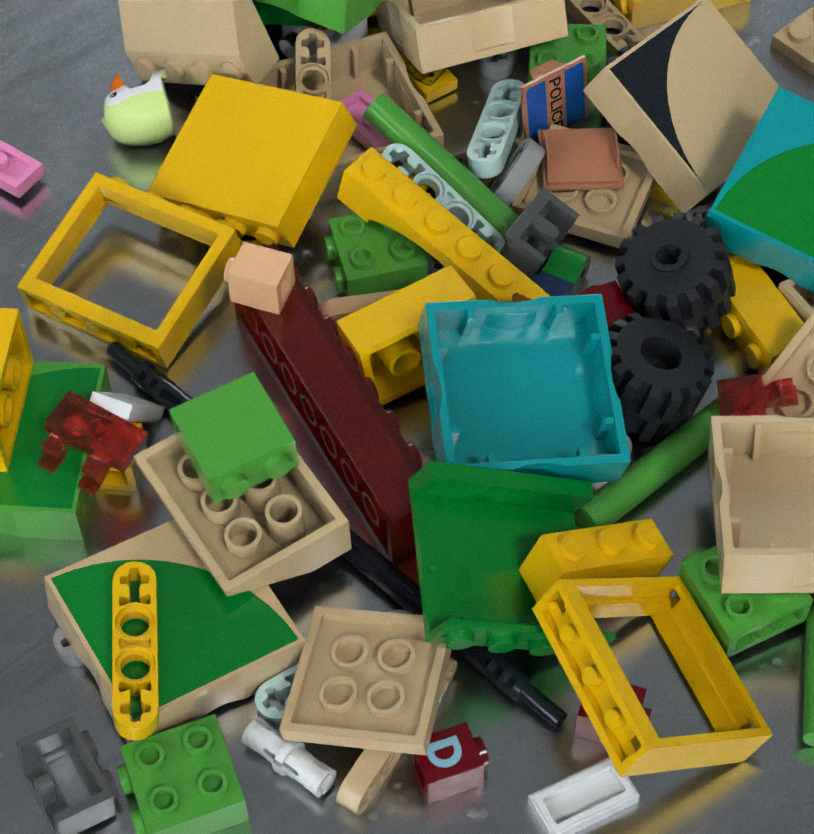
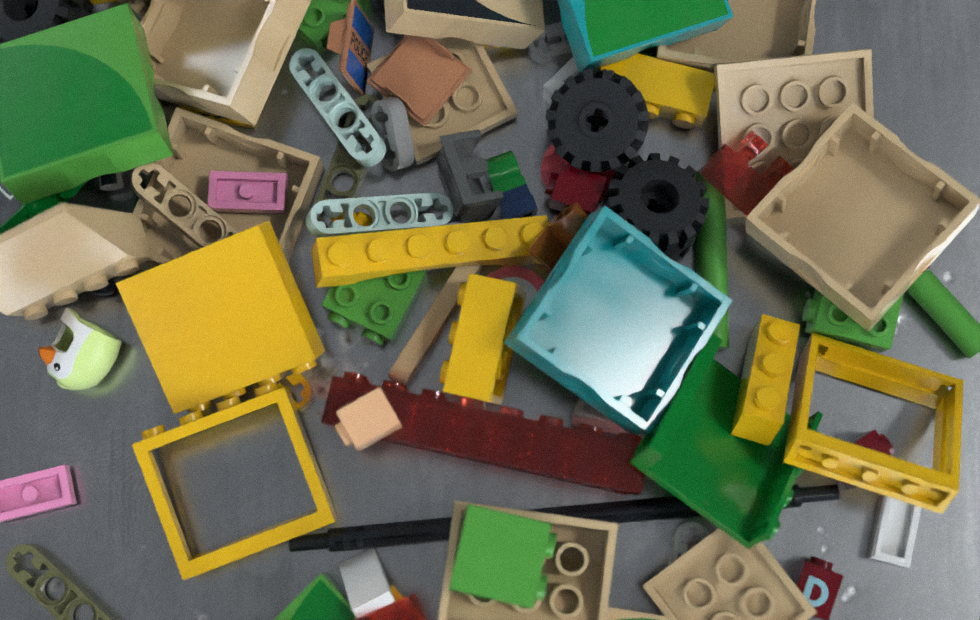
camera: 50 degrees left, 25 degrees up
bright green piece [363,93,519,242] -> none

